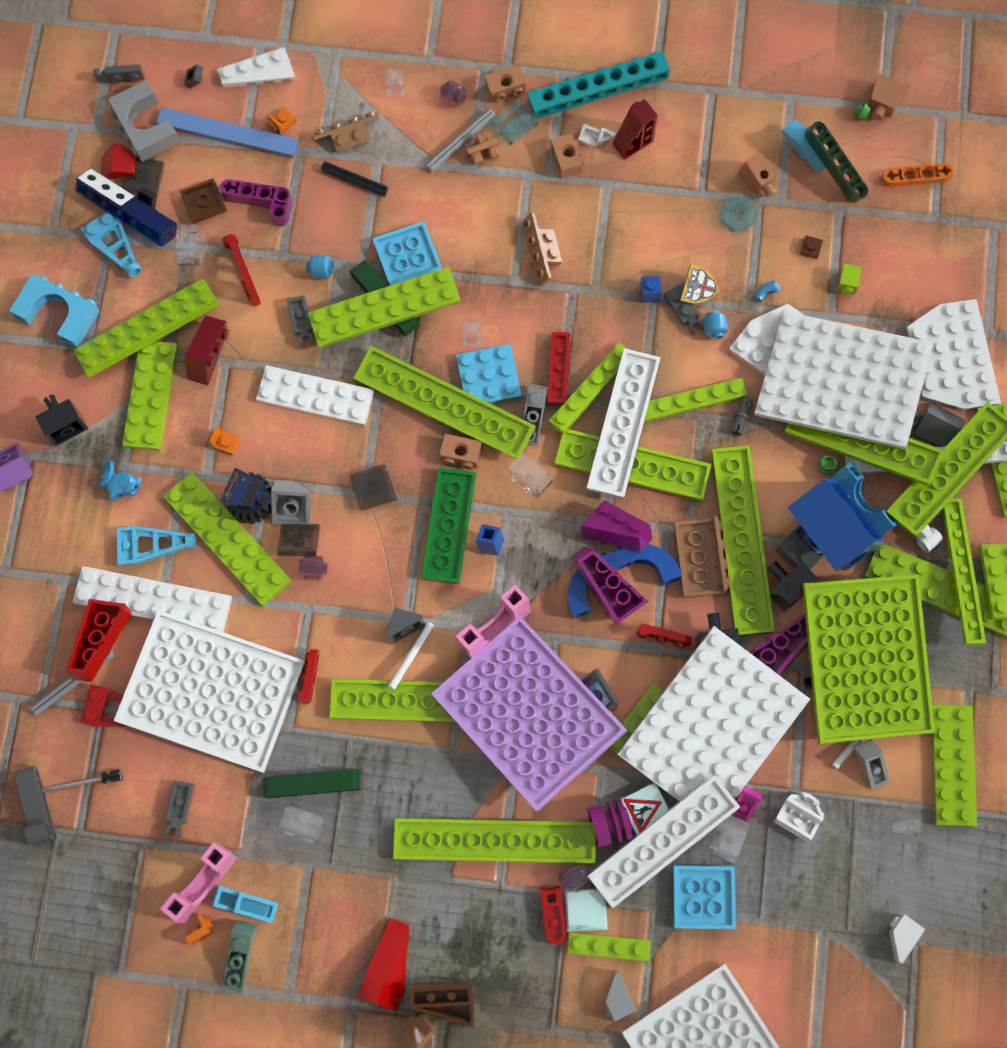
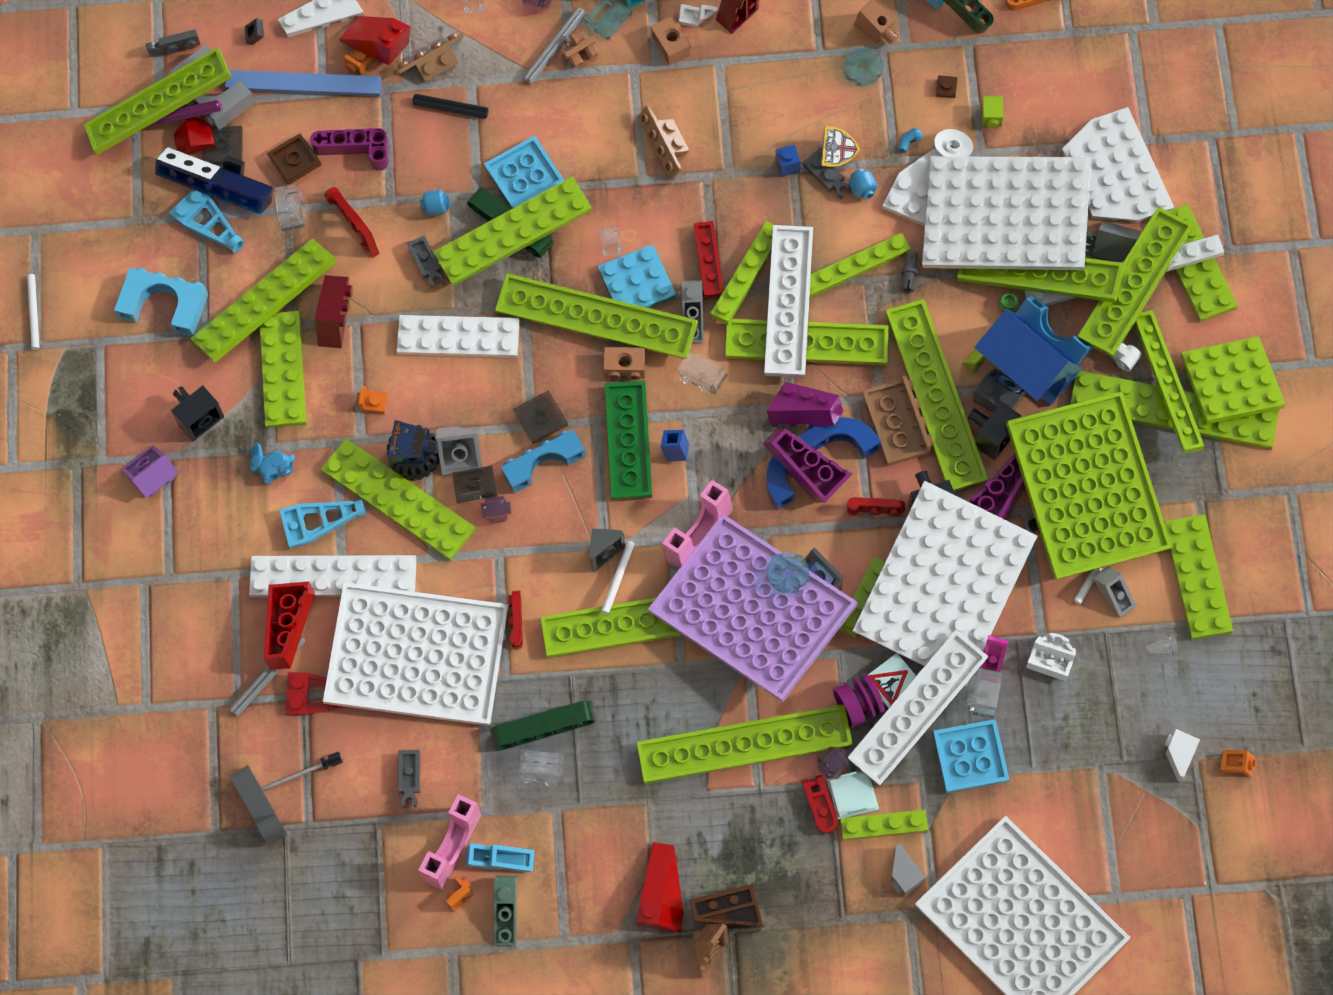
camera: 10 degrees left, 5 degrees down
none -> lime plate [84,47,232,155]
none -> magenta axle [145,100,222,128]
none -> red slope [339,16,410,65]
none -> dark azure arch [501,430,586,493]
none -> clear light blue plate [767,552,810,594]
none -> white dish [934,129,973,156]
none -> lime slope [963,349,986,372]
none -> orange bracket [1221,749,1256,776]

